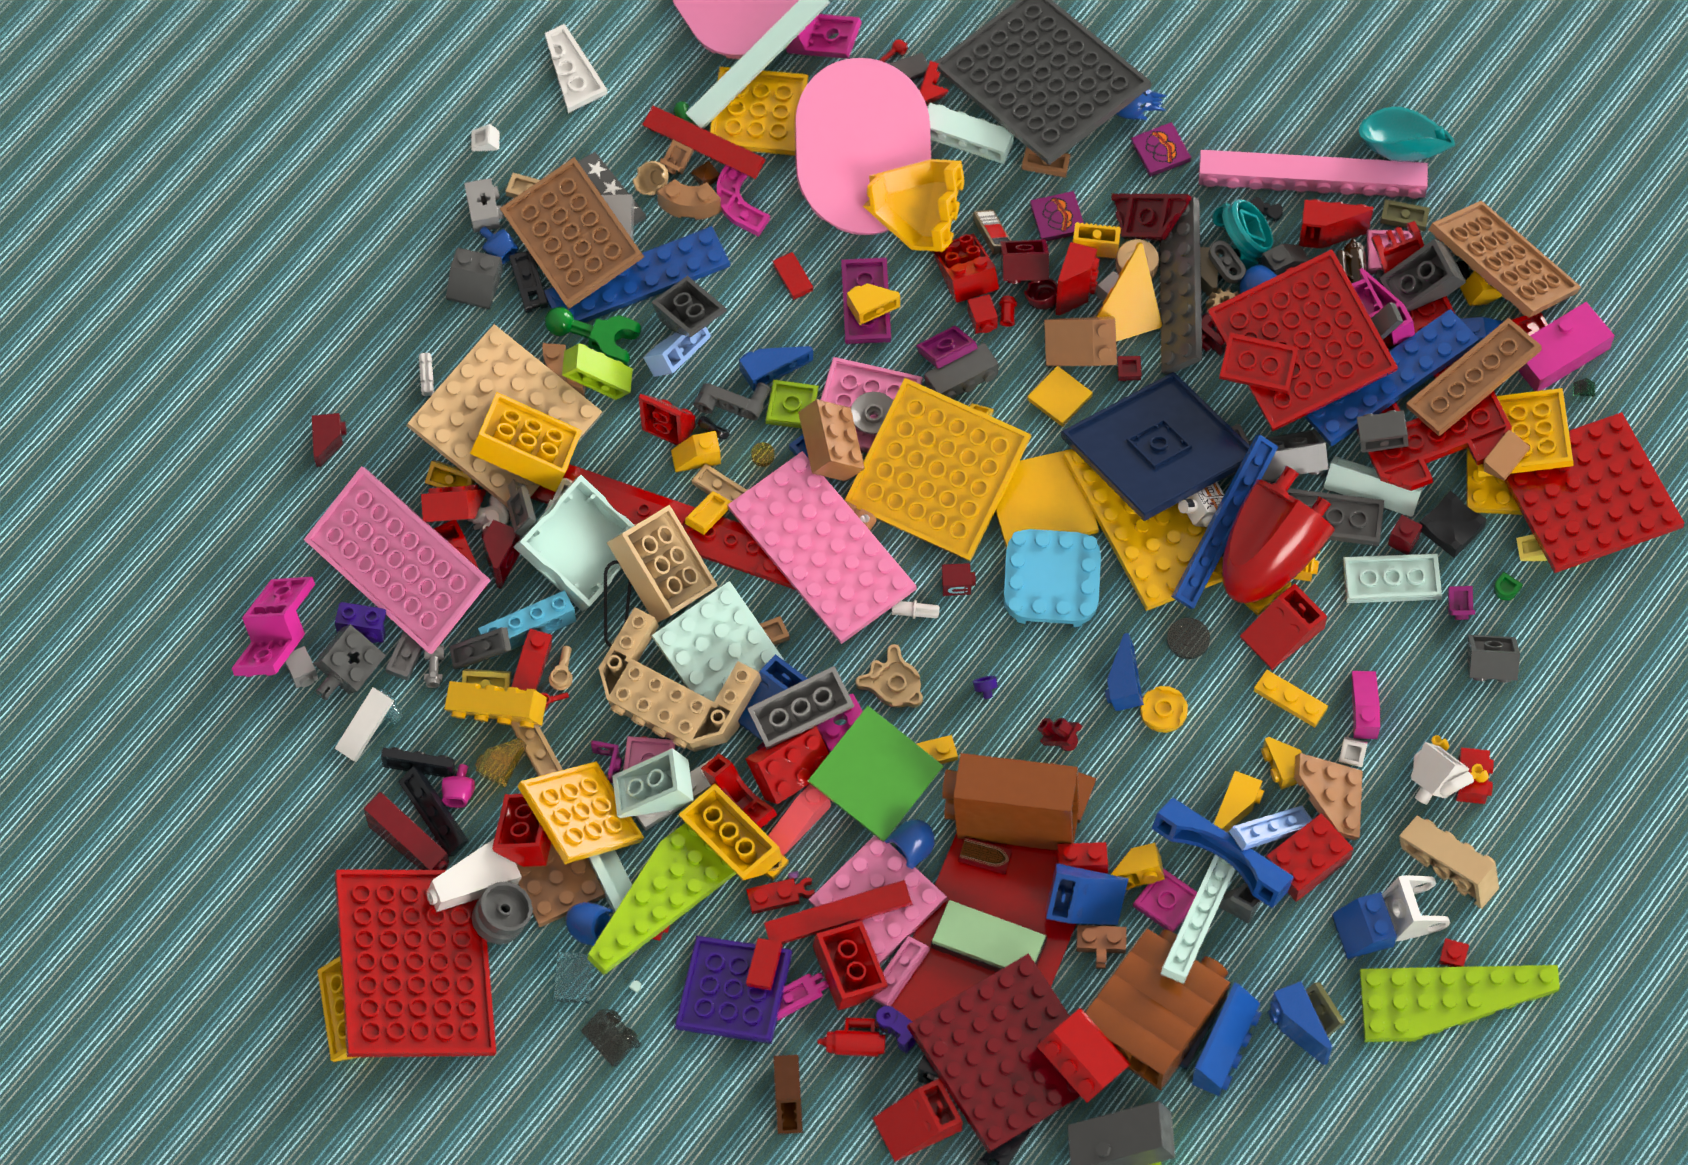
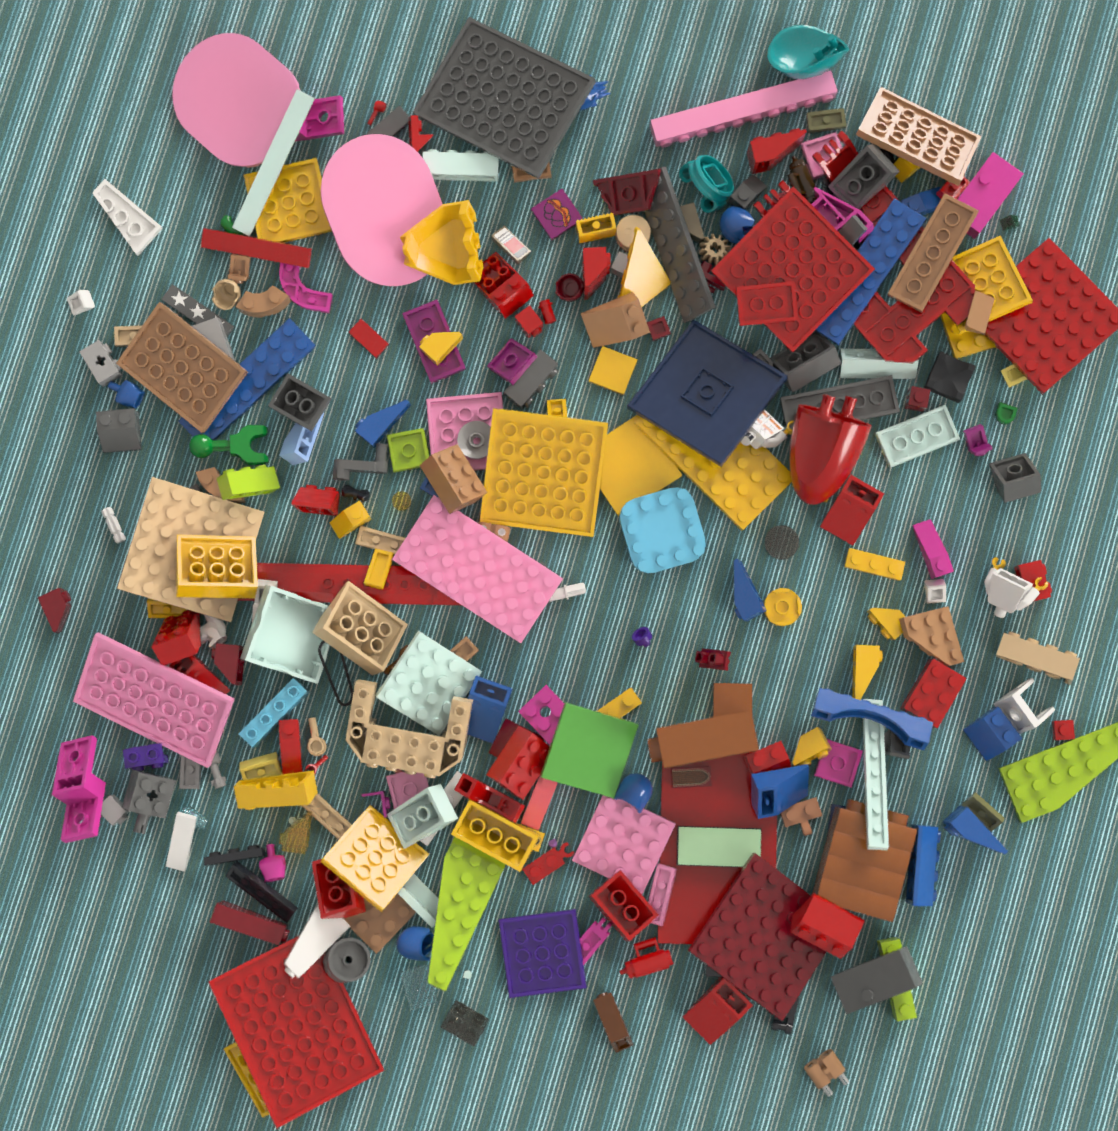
camera: 20 degrees left, 20 degrees up
dark grey tile [449,627,511,669] -> none
dark grey hinge [507,479,536,536] -> none
black plate [509,251,548,313] -> none
reddish brown slope [690,160,720,185] -> none
red tile [746,938,783,990] -> none
light grey slope [747,666,855,749] -> none
red tile [764,880,912,944] -> none
tan tile [855,644,923,708] -> none
dark purple leg [876,1006,916,1054] -> none
dark red brick [941,563,976,596] -> none
dark red brick [1000,240,1049,284] -> none
magenta tile [1131,122,1191,177] -> none
blue plate [1171,434,1278,609] -> none
dark grey plate [1208,241,1246,284] -> none
light blue tile [1229,805,1312,851] -> none
black piece [1250,197,1283,222] -> none
dark grey brick [1357,410,1409,453] -> none

